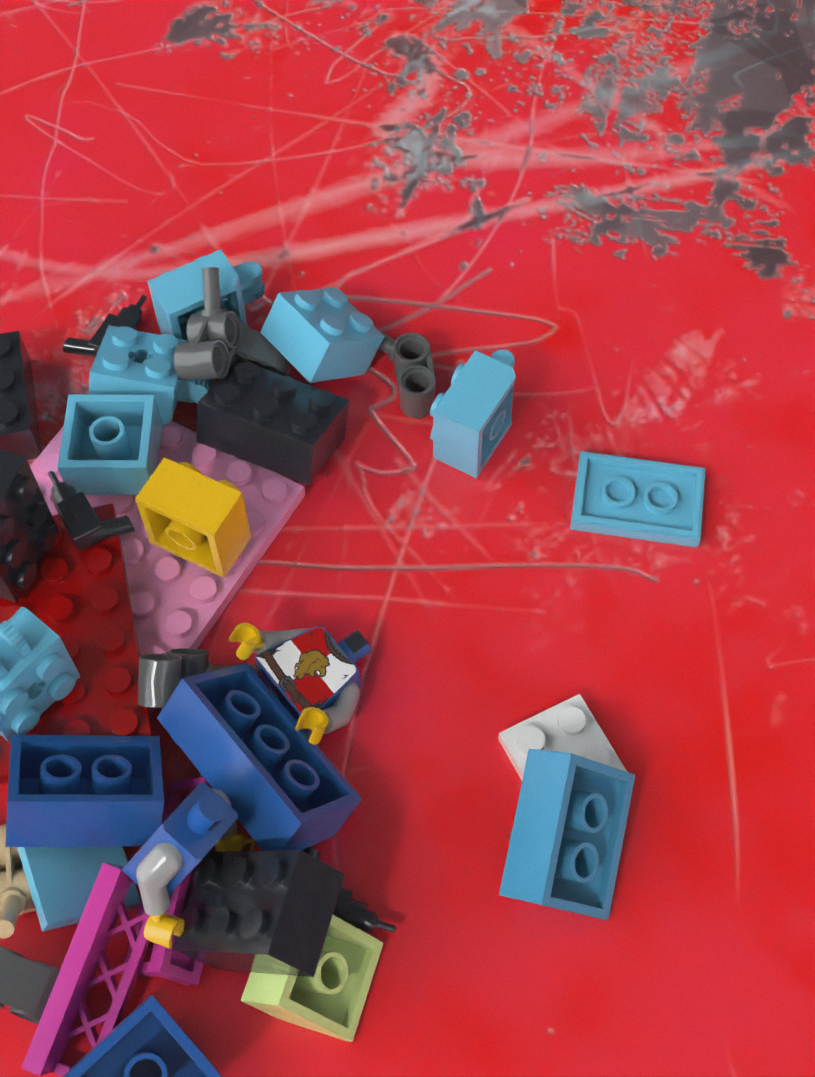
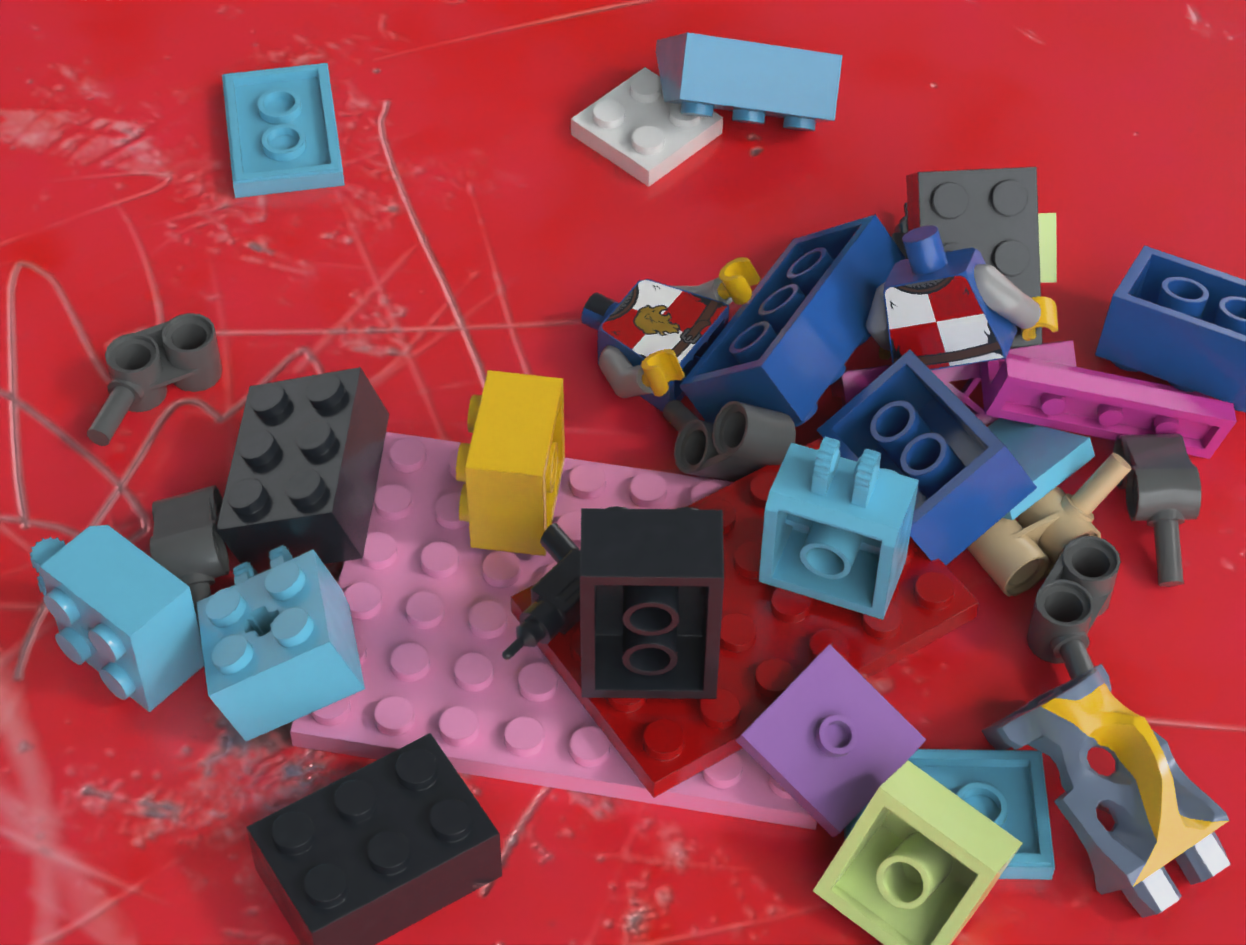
camera: 110 degrees left, 10 degrees down
medium azure brick [57,394,162,495] -> none
black piece [63,295,147,358] -> none
dark grey beam [174,267,241,381] -> none
medium azure brick [260,287,385,383] -> none
medium azure hinge [430,348,516,479] -> none

